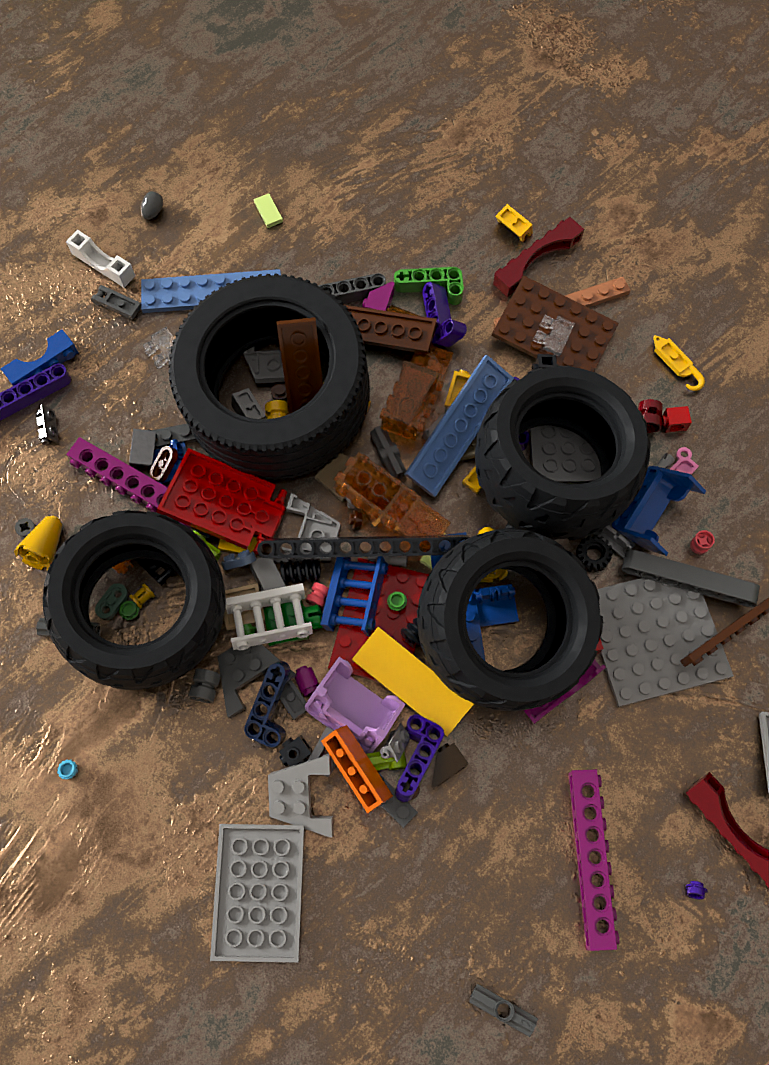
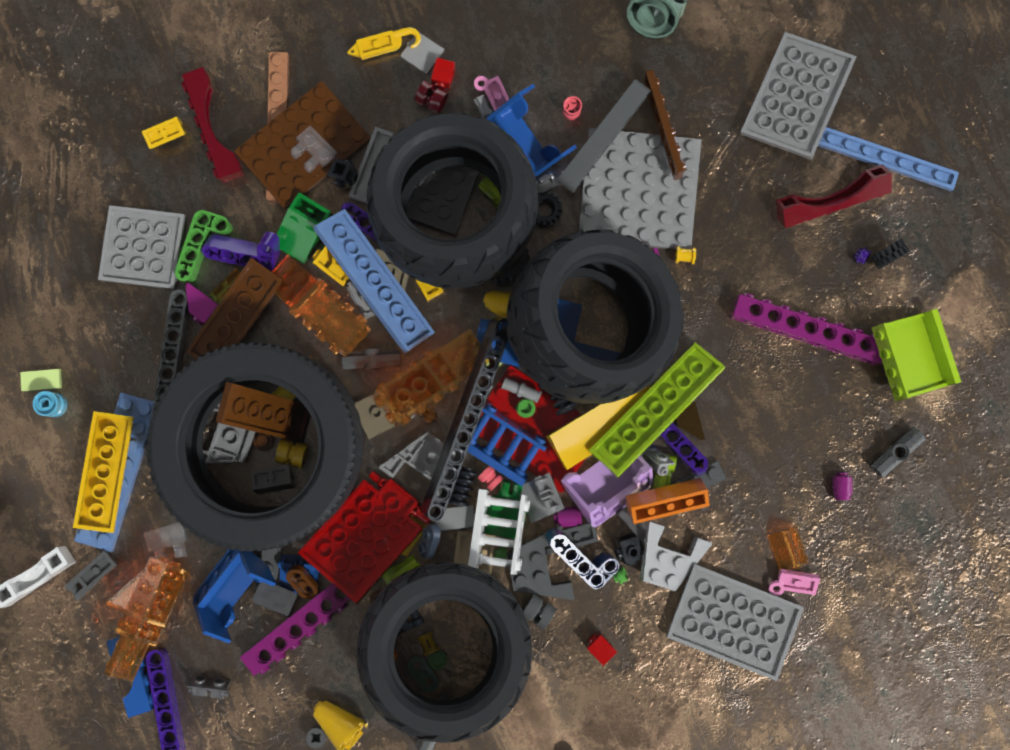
camera: 70 degrees left, 15 degrees up
none -> medium azure wheel [33,391,67,417]
none -> yellow arch [73,411,134,533]
none -> light grey plate [98,205,186,290]
none -> clear orange wedge [103,556,189,682]
none -> blue windscreen [193,549,276,643]
none -> green slope [276,192,333,264]
none -> light grey piece [400,33,444,75]
none -> light grey pin [501,377,542,403]
none -> light grey hinge [522,473,565,523]
none -> red brick [586,633,617,666]
none -> lime plate [589,342,725,478]
none -> bright green plate [613,566,628,585]
none -> yellow bush [675,246,696,265]
none -> clear orange panel [768,526,809,570]
none -> bright pink hinge [769,569,820,596]
none -> magenta brick [832,472,853,500]
none -> black tyre [871,238,910,269]
none -> lime panel [872,309,961,402]

